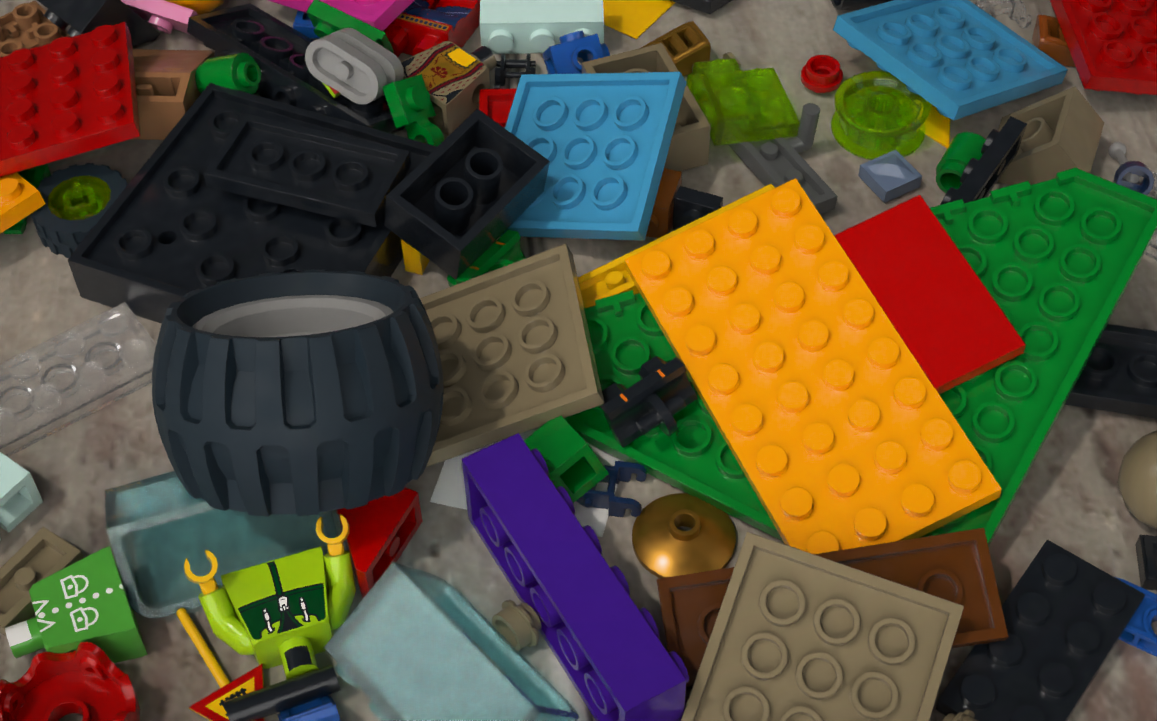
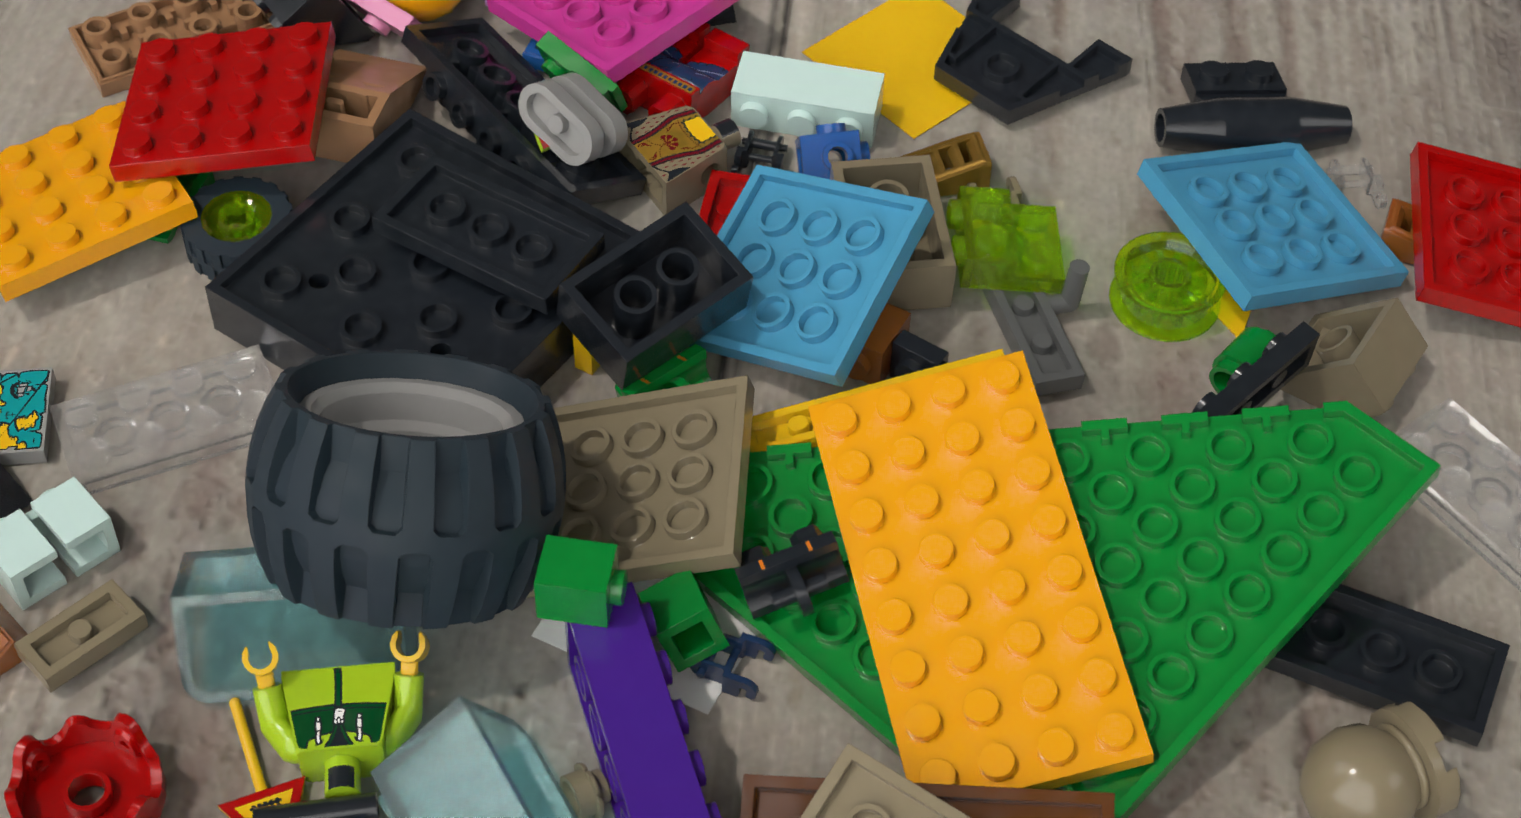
camera: 10 degrees right, 0 degrees up
bright green torso [5,546,148,663] -> none
green brick [195,53,261,94] -> none
red slope [336,487,423,601] -> none
green plate [382,74,444,147] -> none
pearl gold dish [632,493,736,579] -> none
red plate [801,55,843,93] -> none
red tile [834,195,1026,394] -> none
sand blue tile [858,149,922,203] -> none
dark blue hinge [1108,142,1154,195] -> none
none -> green brick [534,535,628,628]

